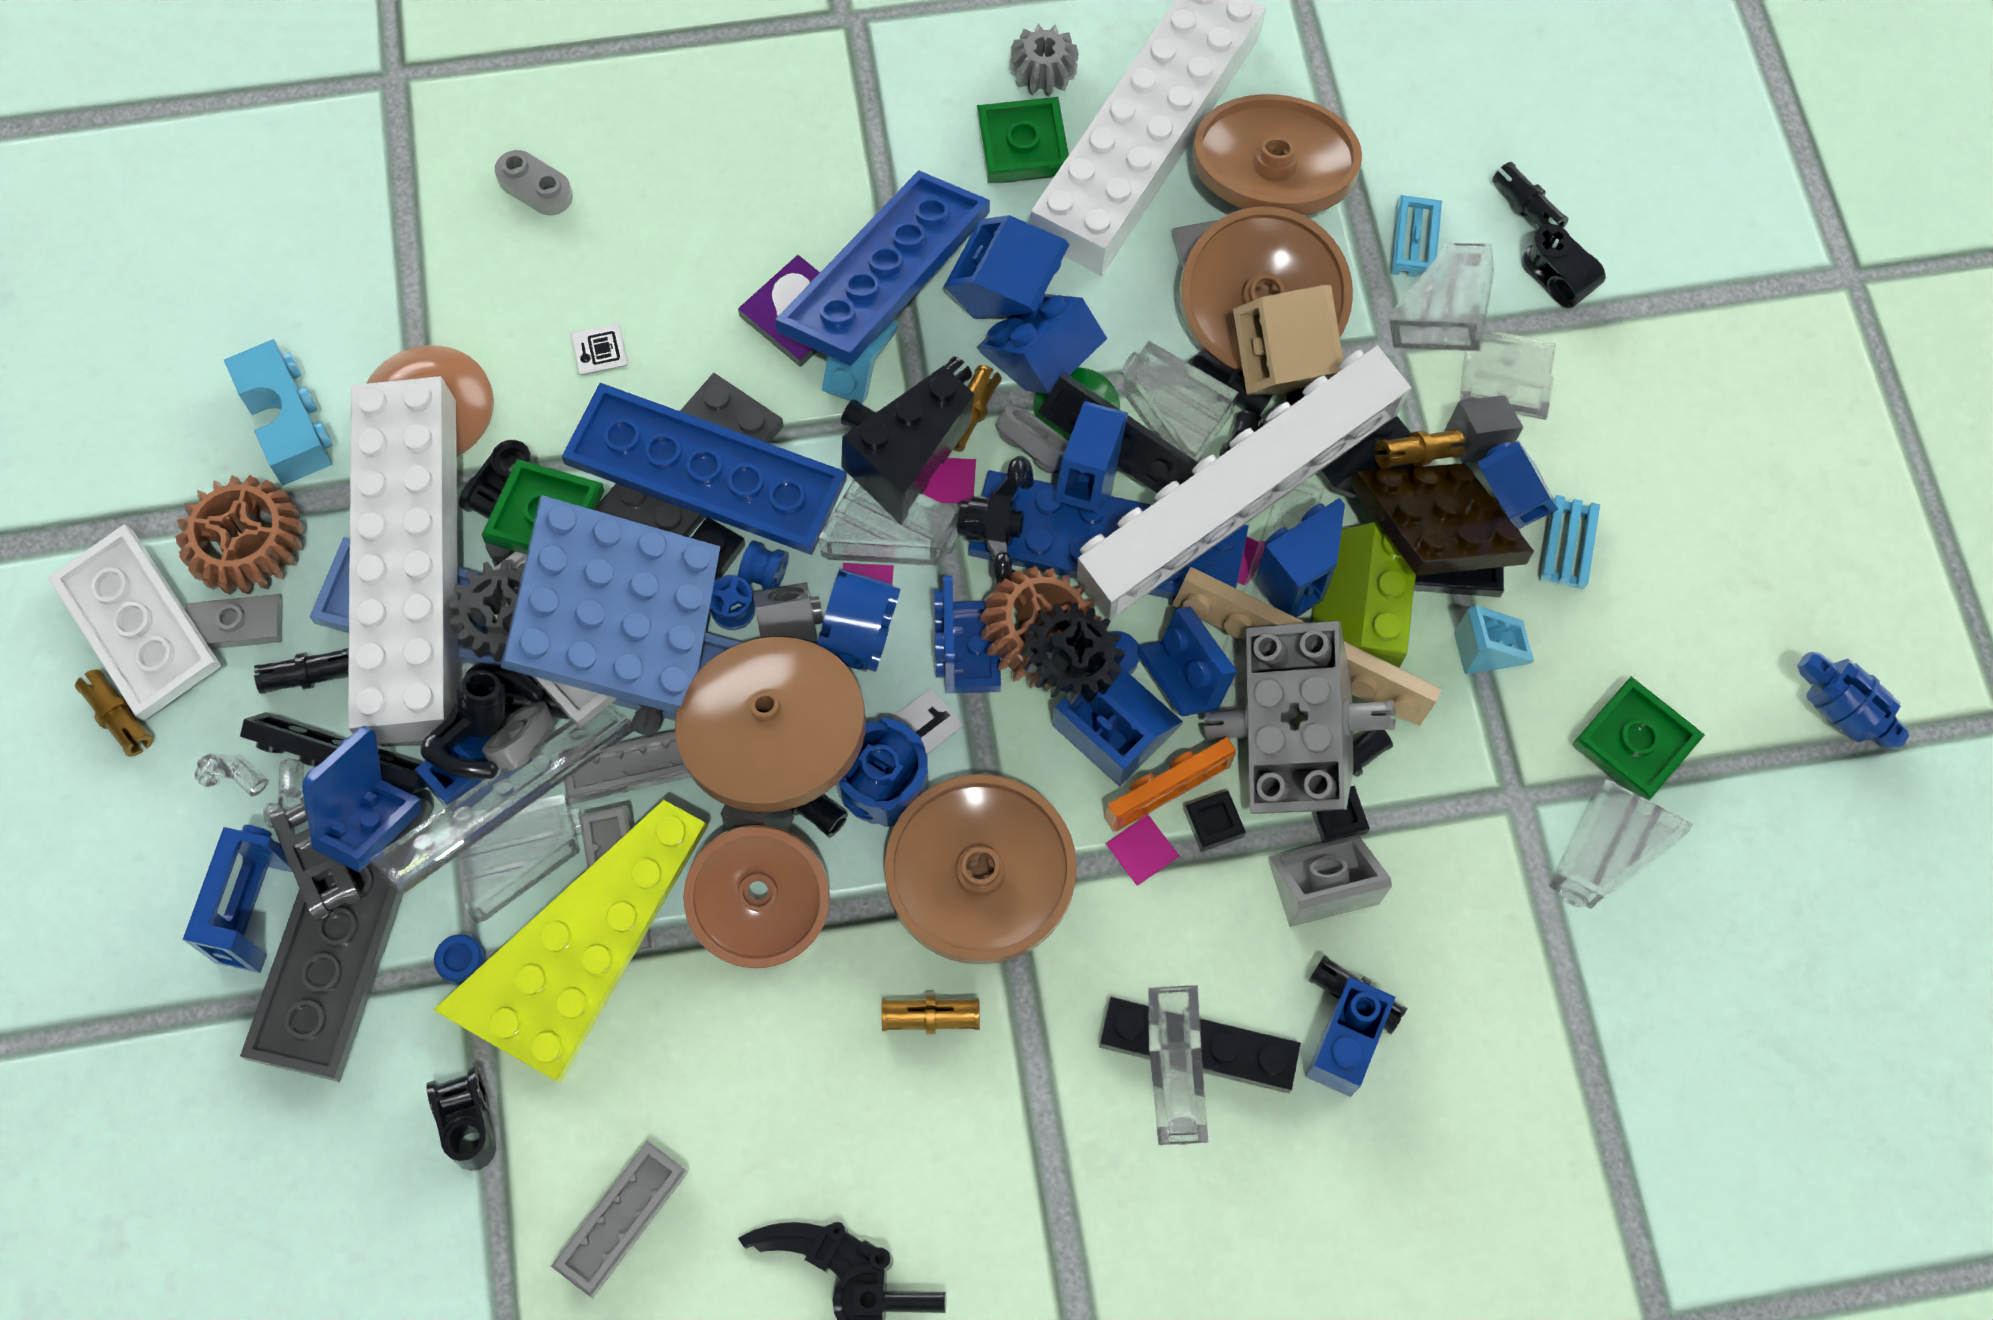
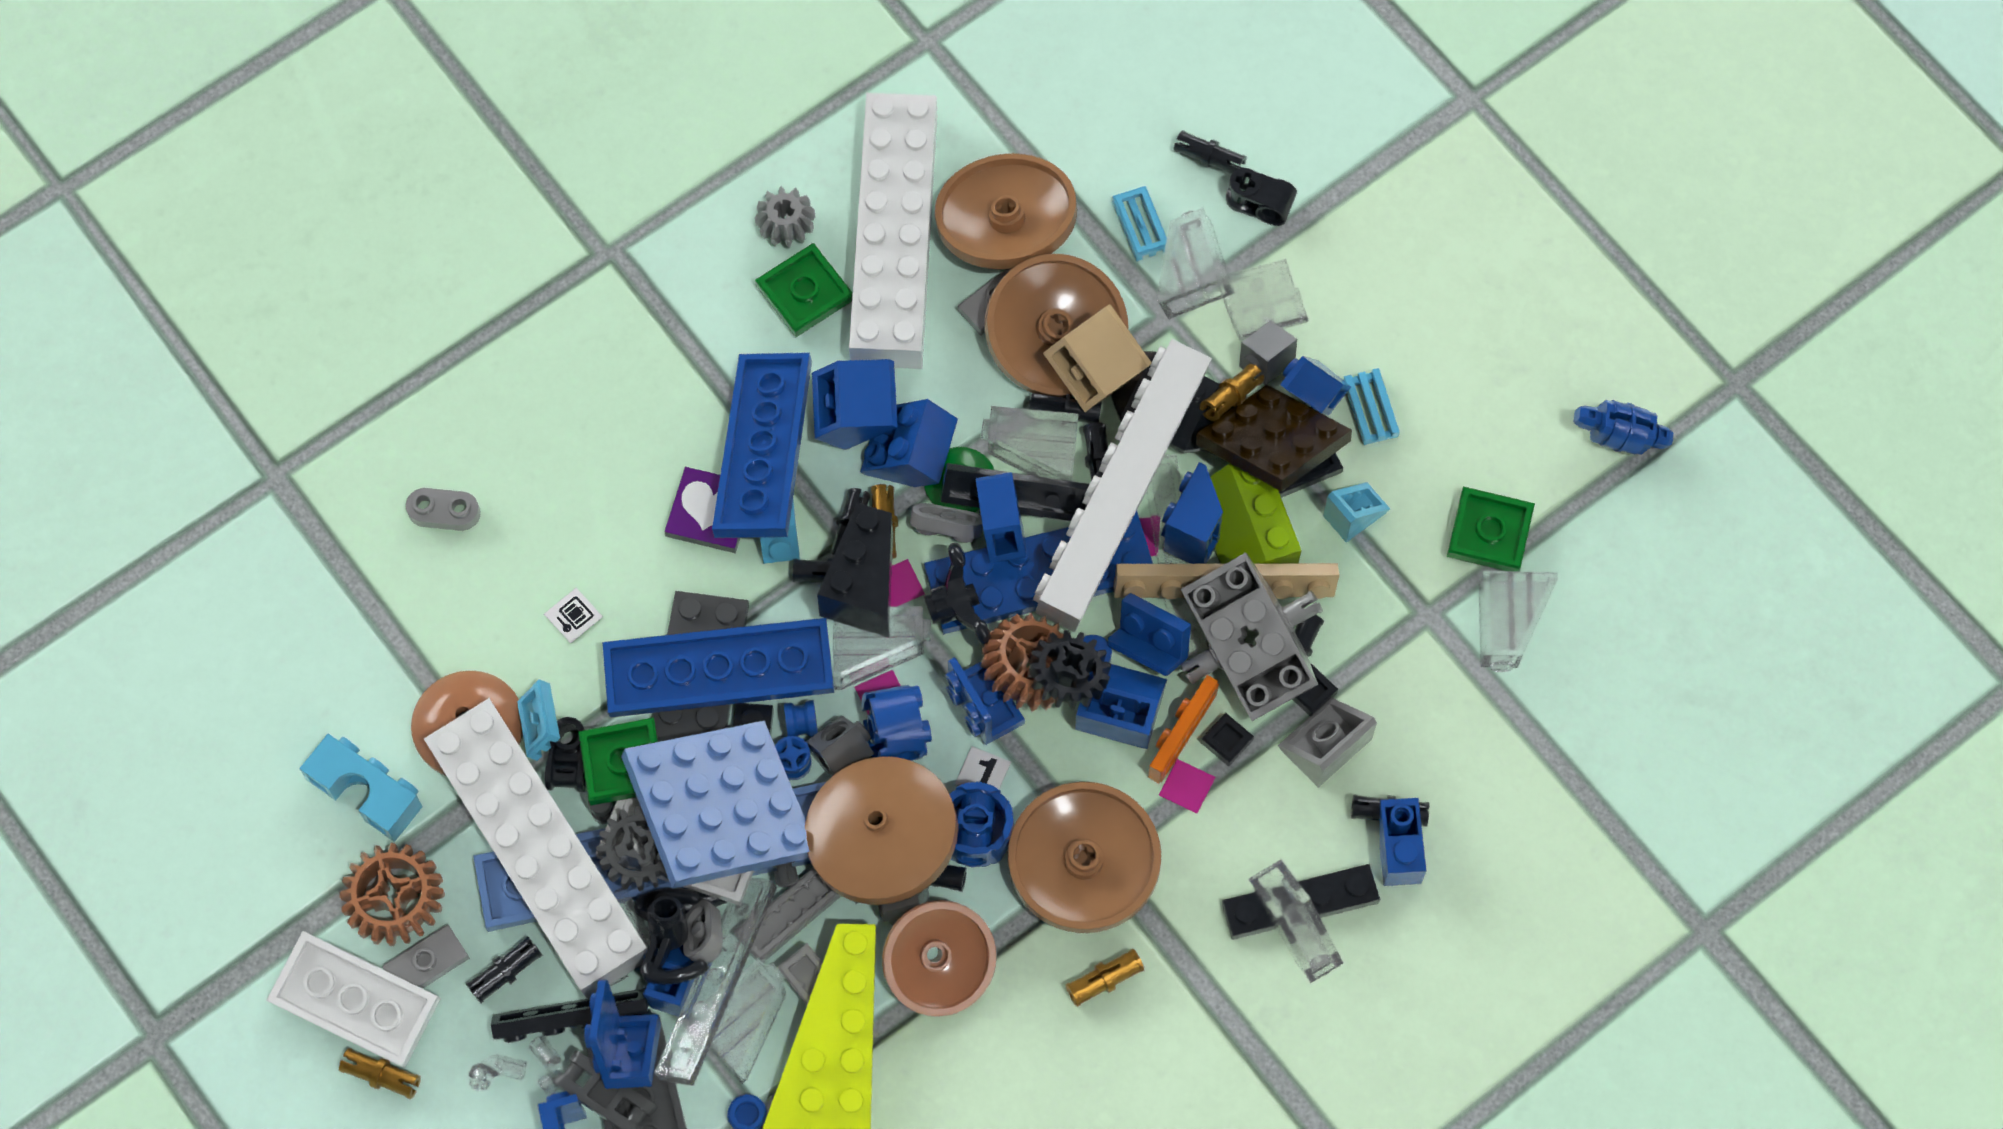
camera: 25 degrees left, 0 degrees up
none -> medium azure tile [517,679,560,761]

